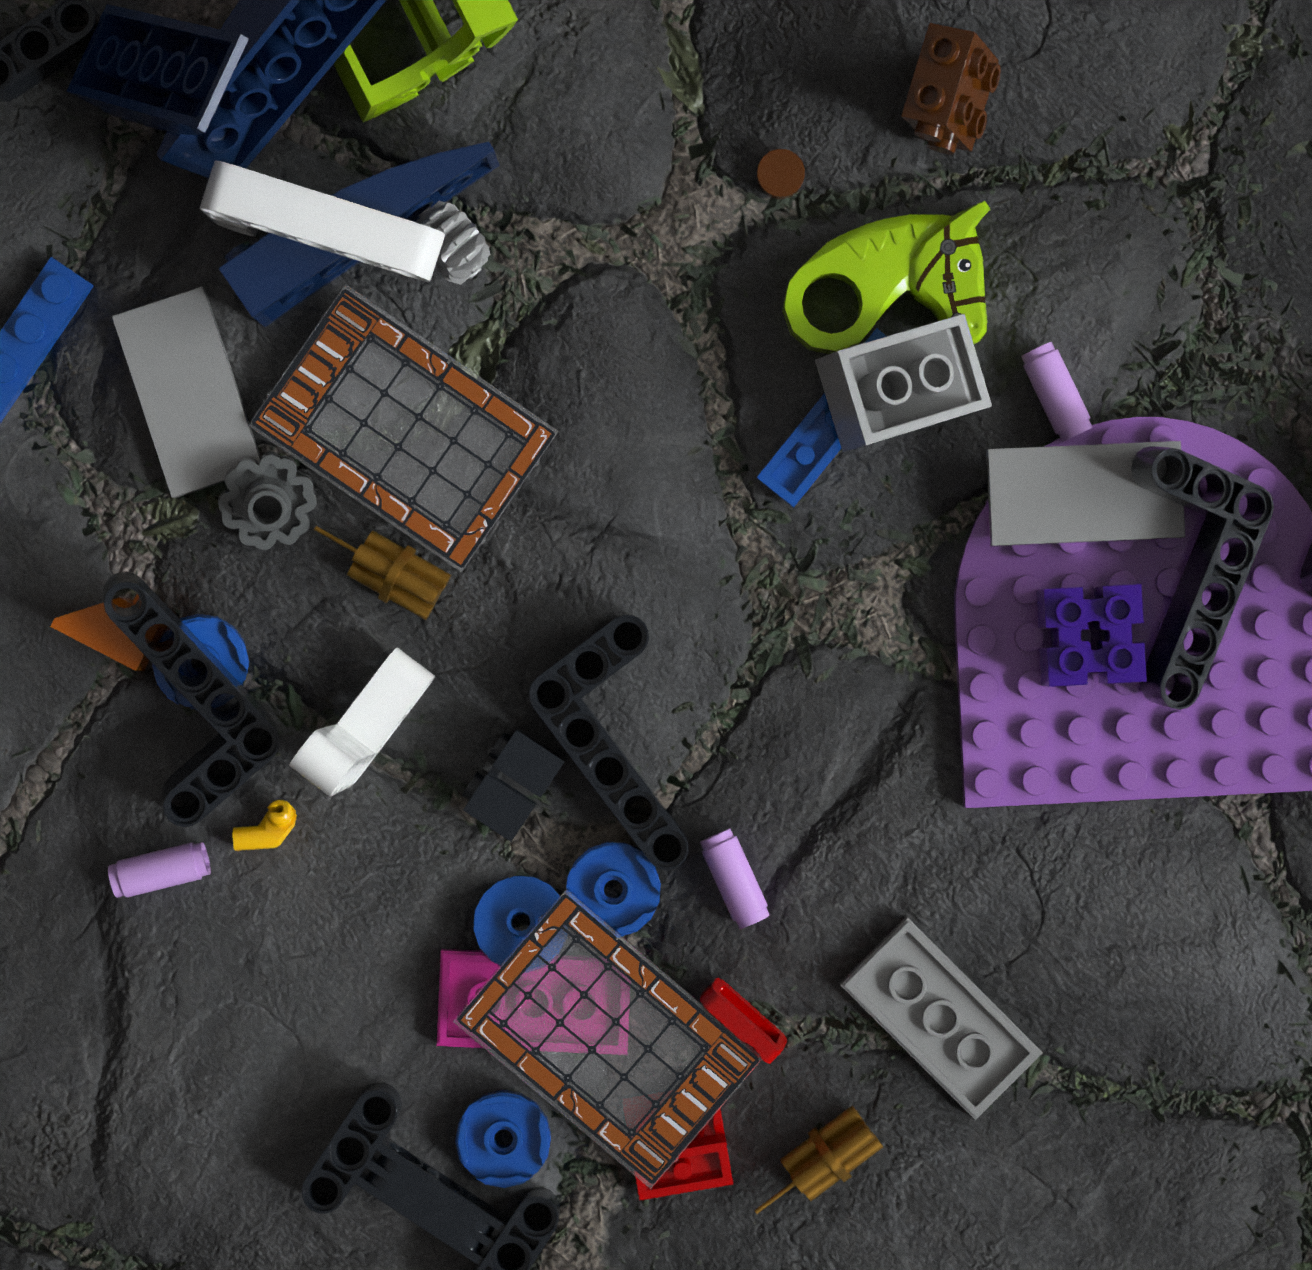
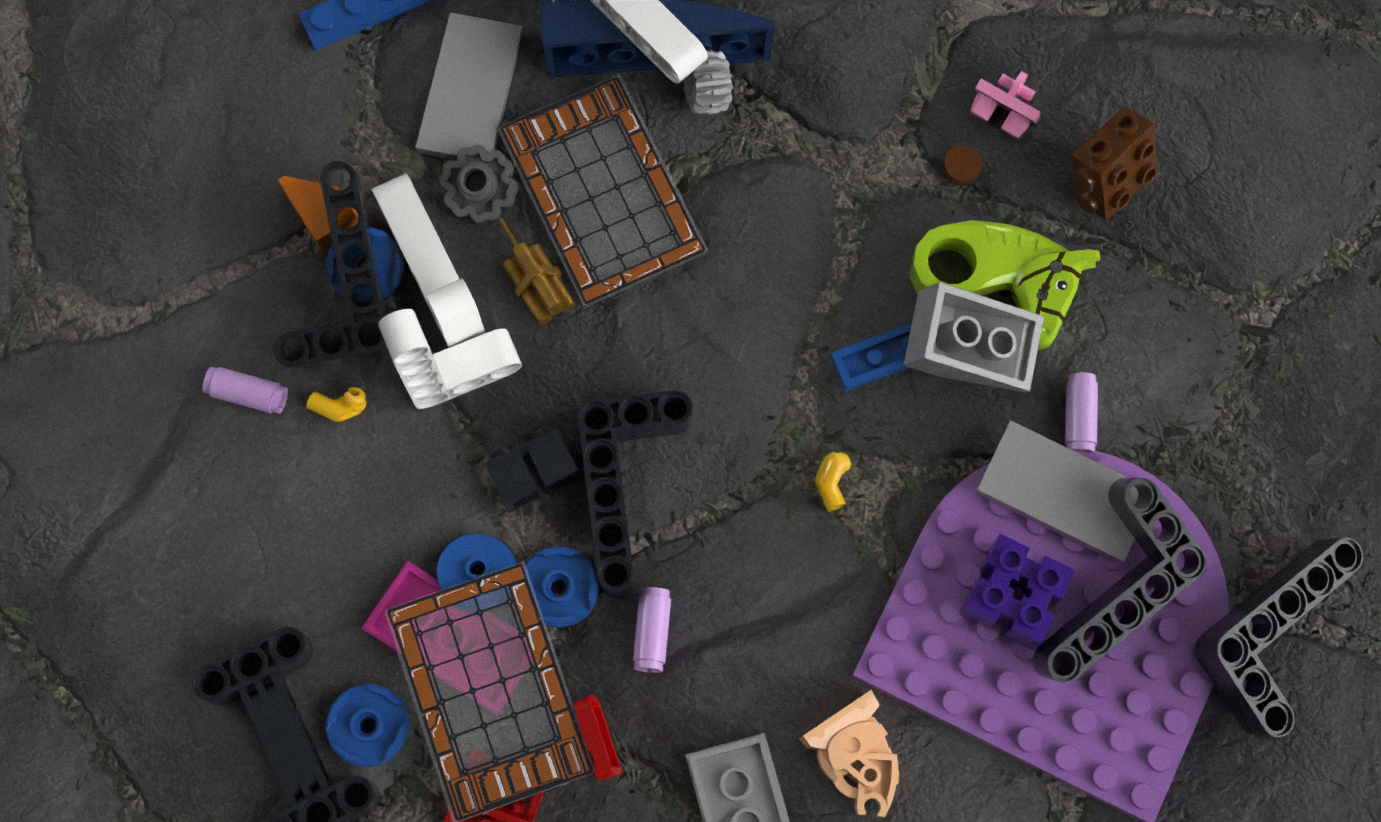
camera: 25 degrees right, 15 degrees down
none -> white beam [372,173,485,348]
none -> light nougat piece [799,690,899,817]
none -> yellow arm [815,452,851,512]
none -> bright pink hips [970,71,1041,140]

